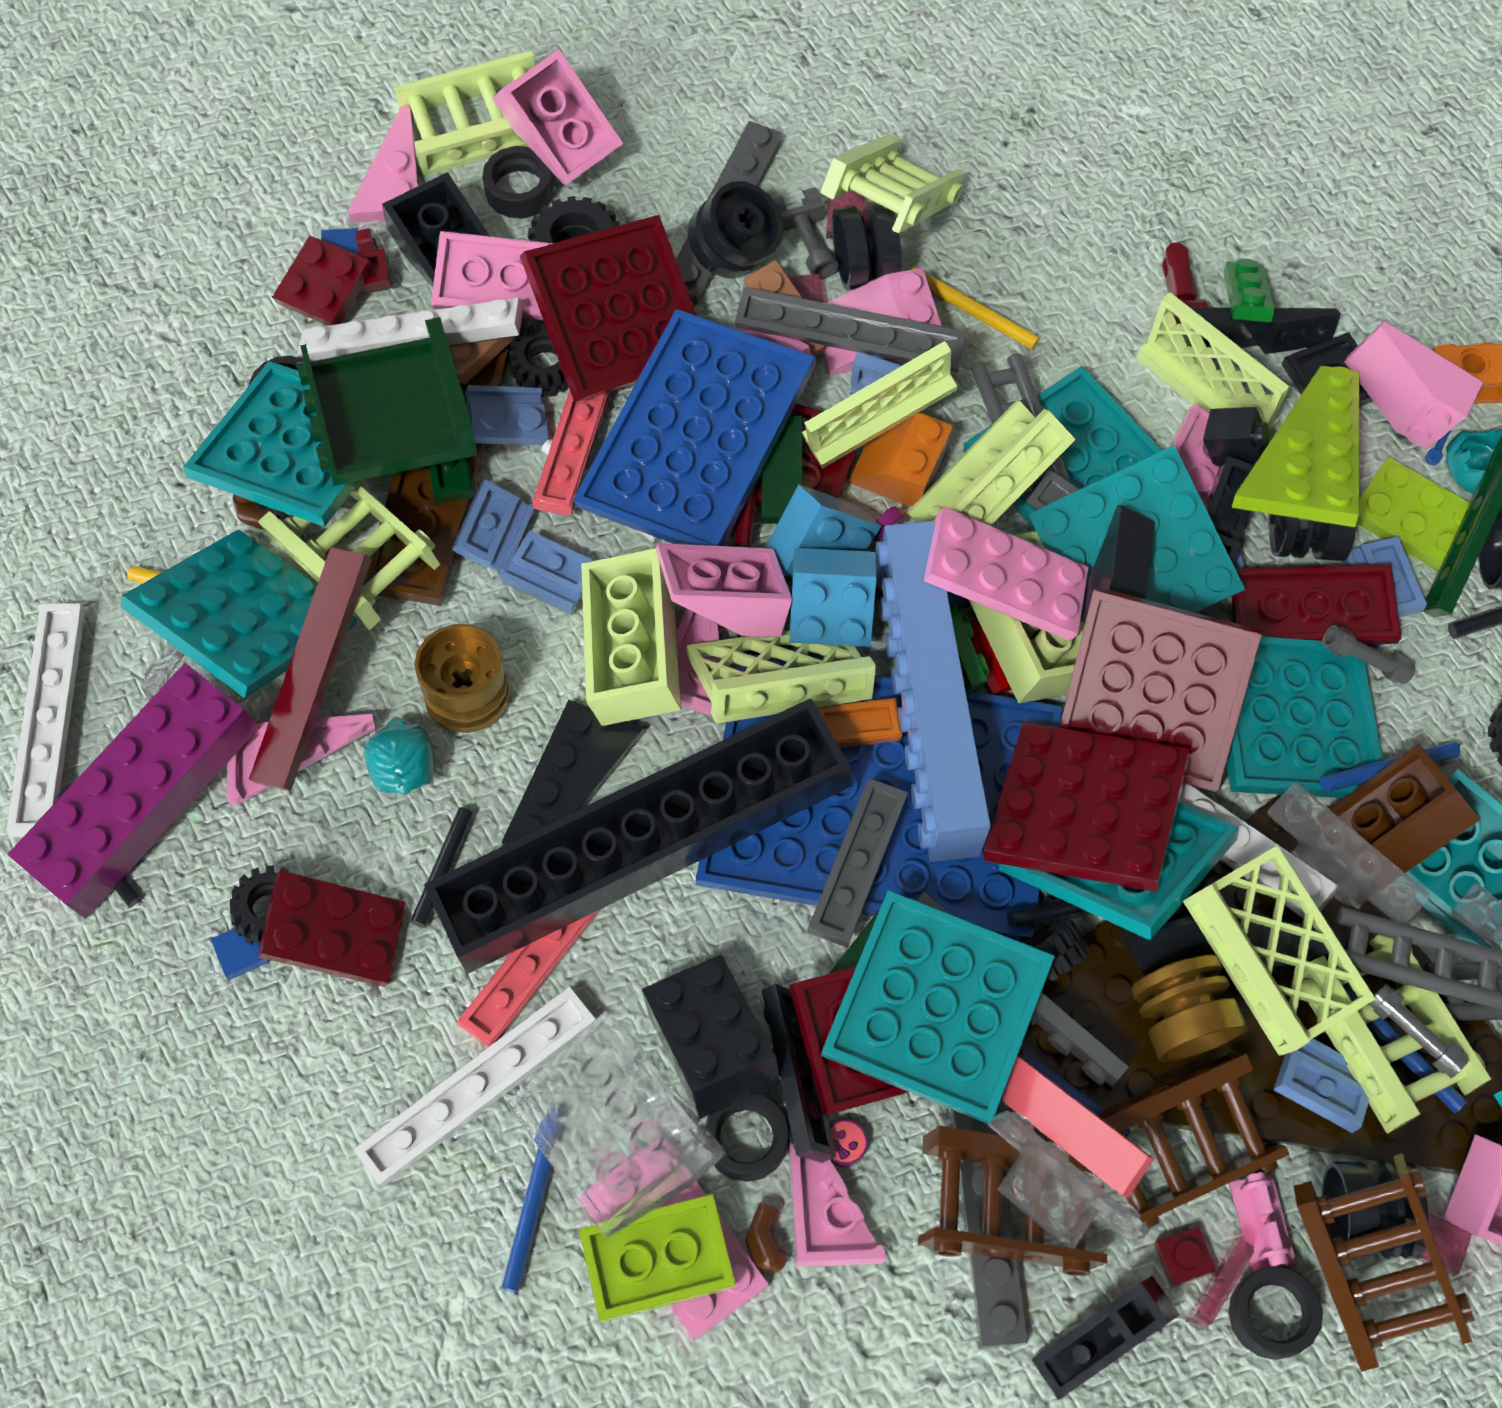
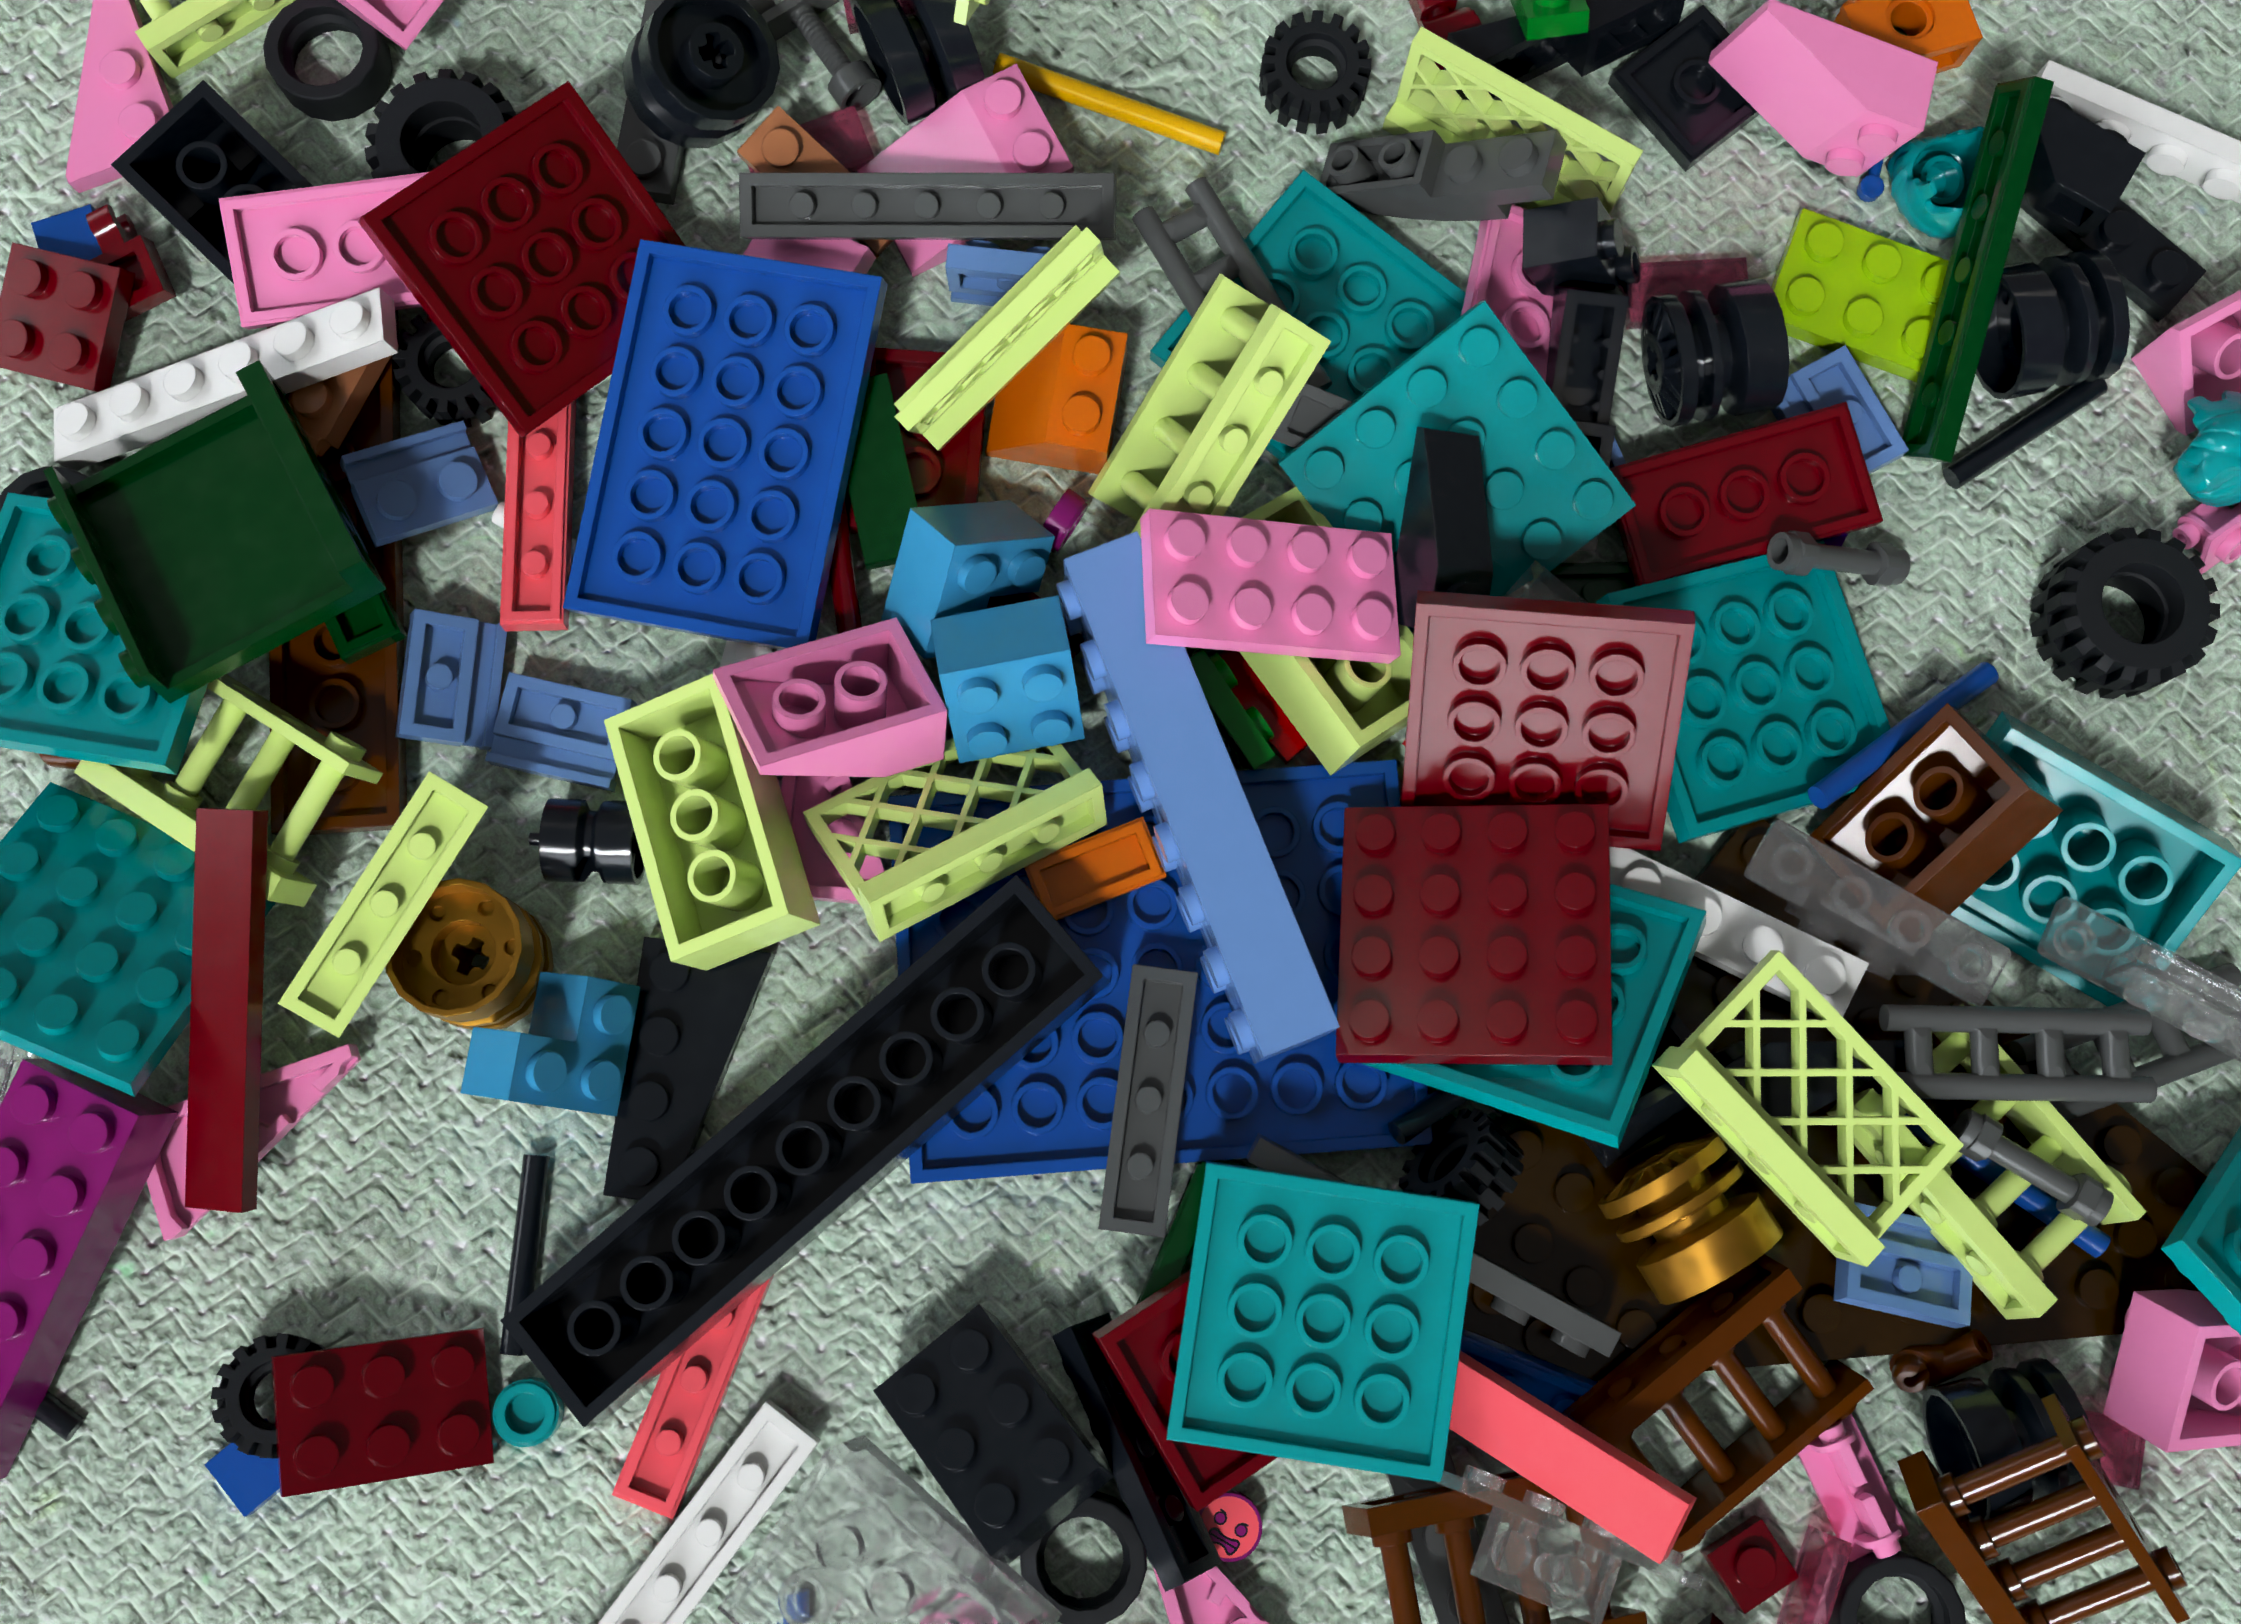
camera: 15 degrees left, 15 degrees up
teal hair [363,717,435,795] -> none
lime wing [1232,366,1359,527] -> none
none -> yellowish green fence [278,771,488,1038]
none -> dark azure brick [460,972,640,1117]
none -> teal tile [493,1377,564,1447]
none -> black wheel [529,798,645,885]
none -> black tyre [1259,10,1372,135]
none -> dark grey slope [1320,129,1567,221]
none -> reddish brown arm [1889,1329,1993,1393]

